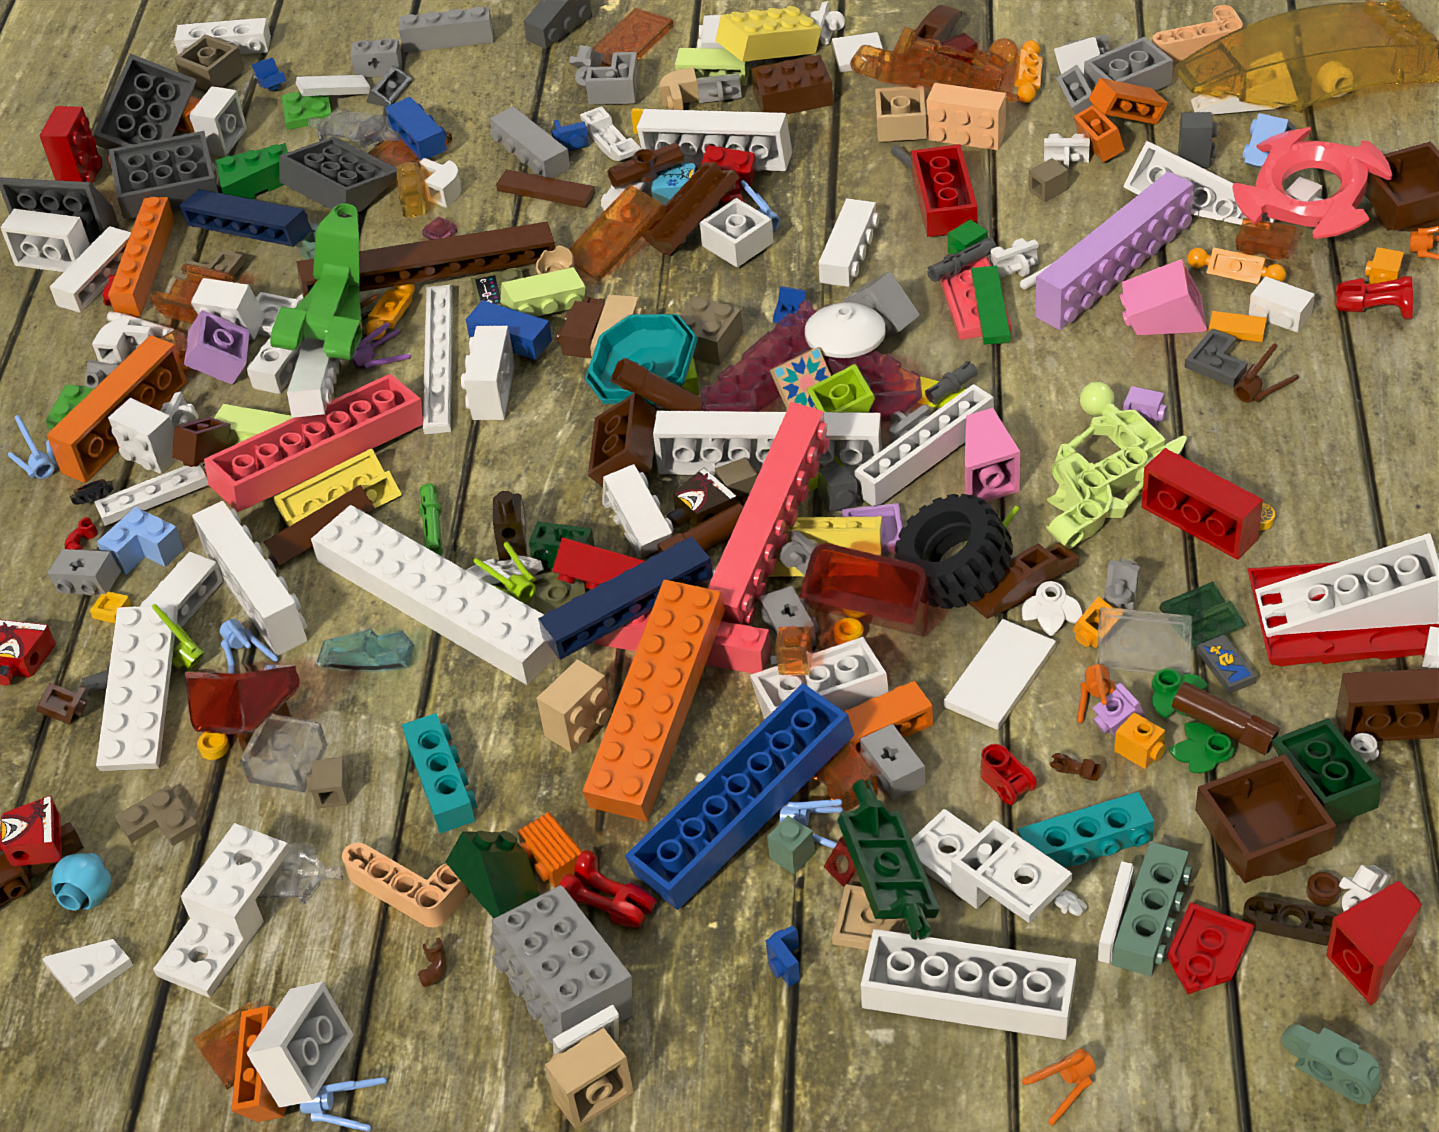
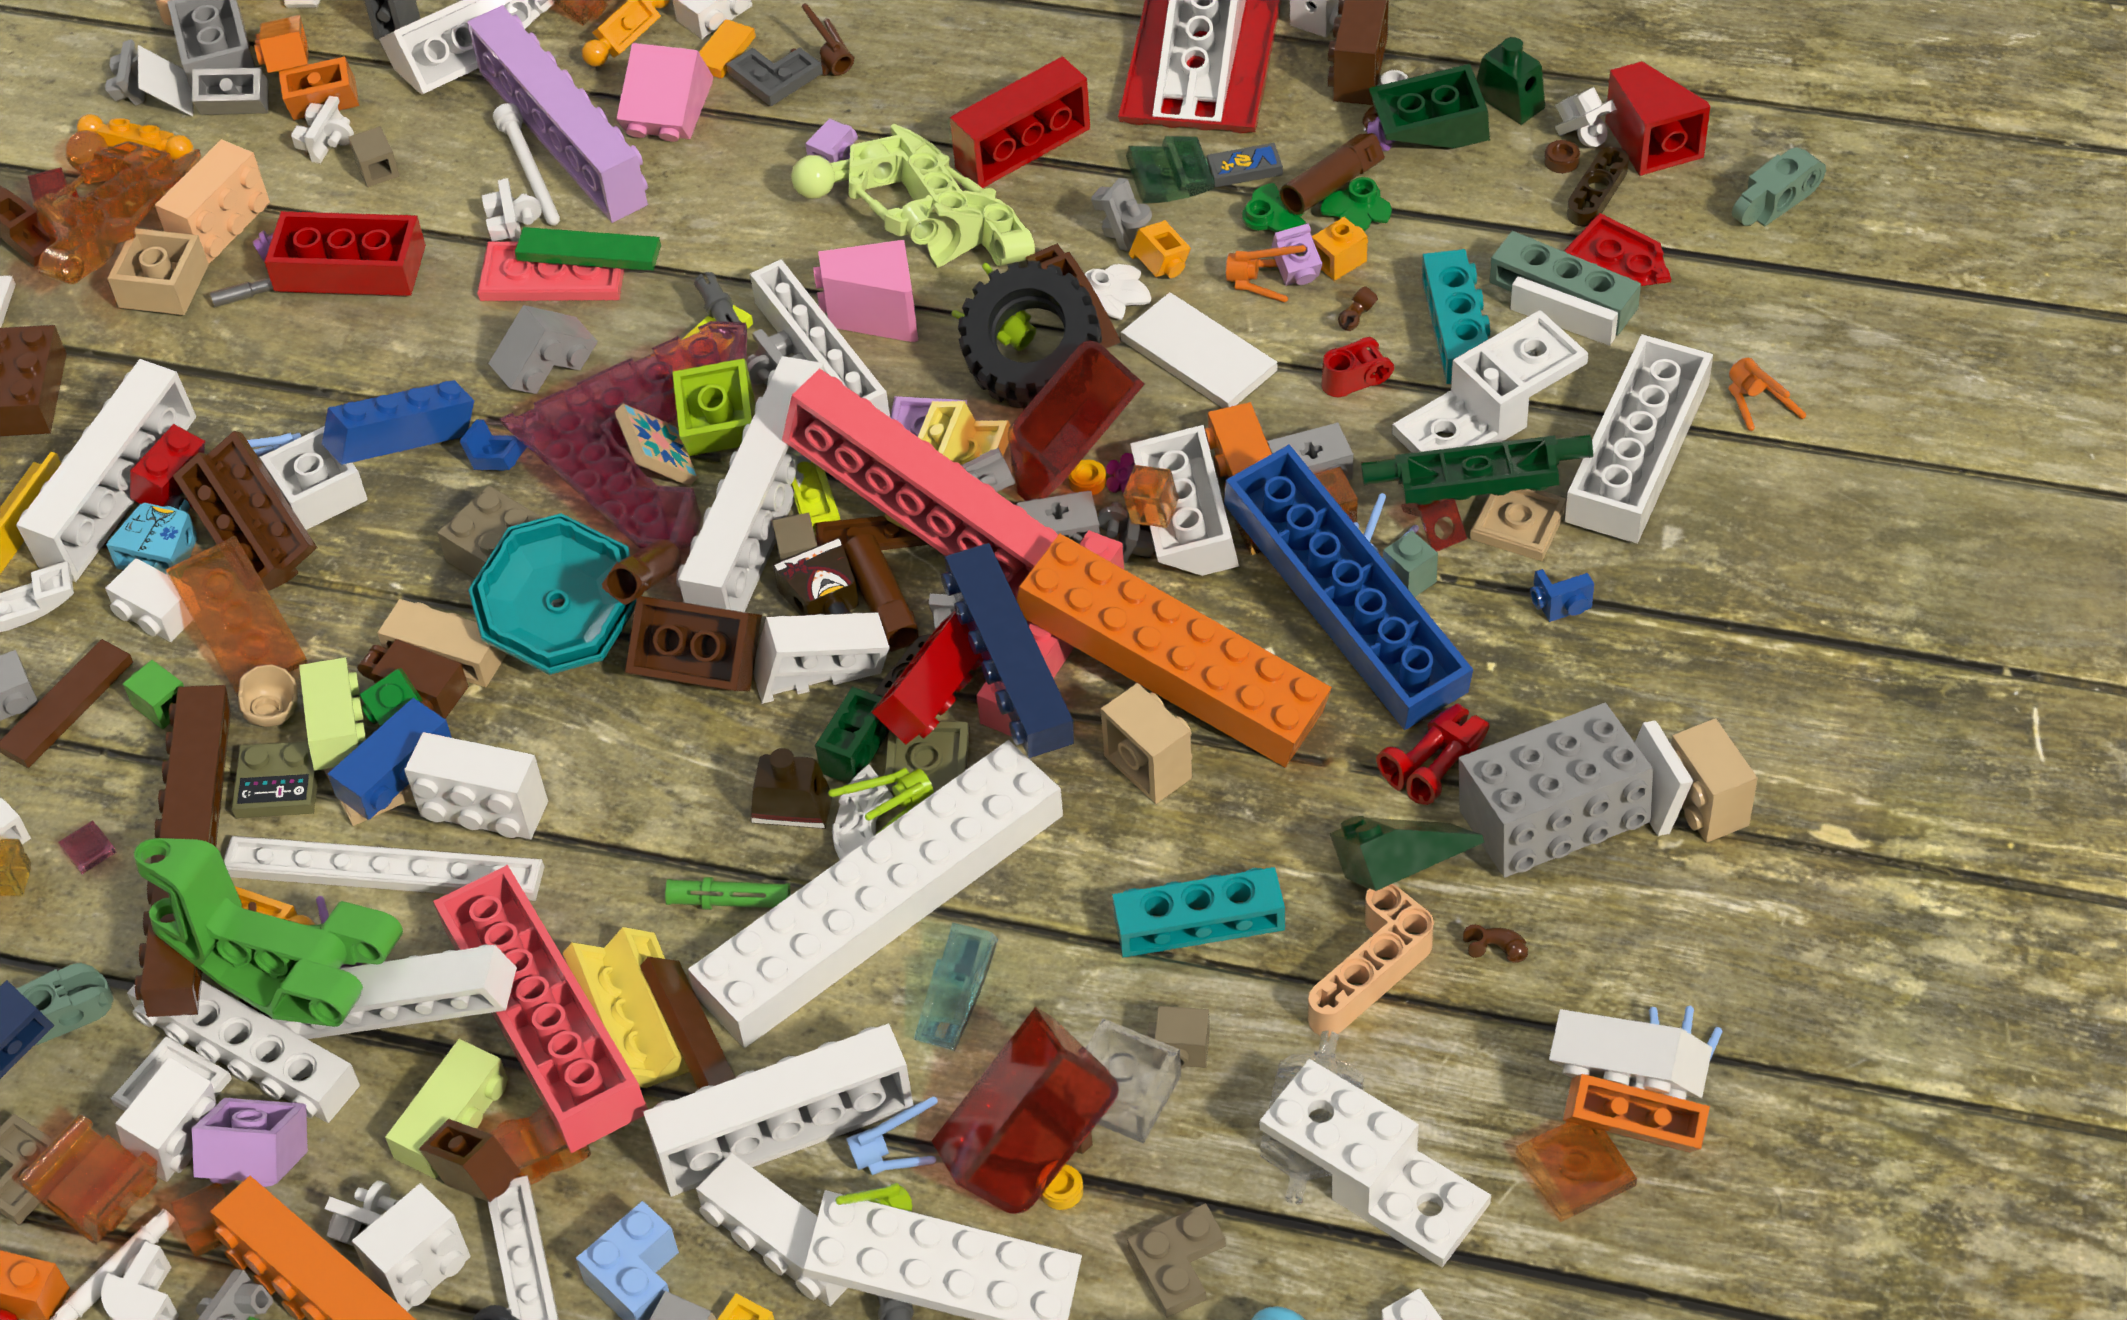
camera: 80 degrees left, 5 degrees up
orange brick [518,812,583,888] -> none
reddish brown piece [607,142,684,189] -> none
white dish [805,302,886,358] -> none
white brick [818,198,880,287] -> none
dark grey pin [927,237,996,282] -> none
green brick [947,220,988,254] -> none
clear tile [1097,607,1192,675] -> none
reddish brown container [1195,754,1337,884] -> none
none -> bright green brick [123,660,184,729]
none -> blue brick [322,380,474,465]
none -> green bracket [359,668,423,727]
none -> dark green torso [1476,37,1545,125]

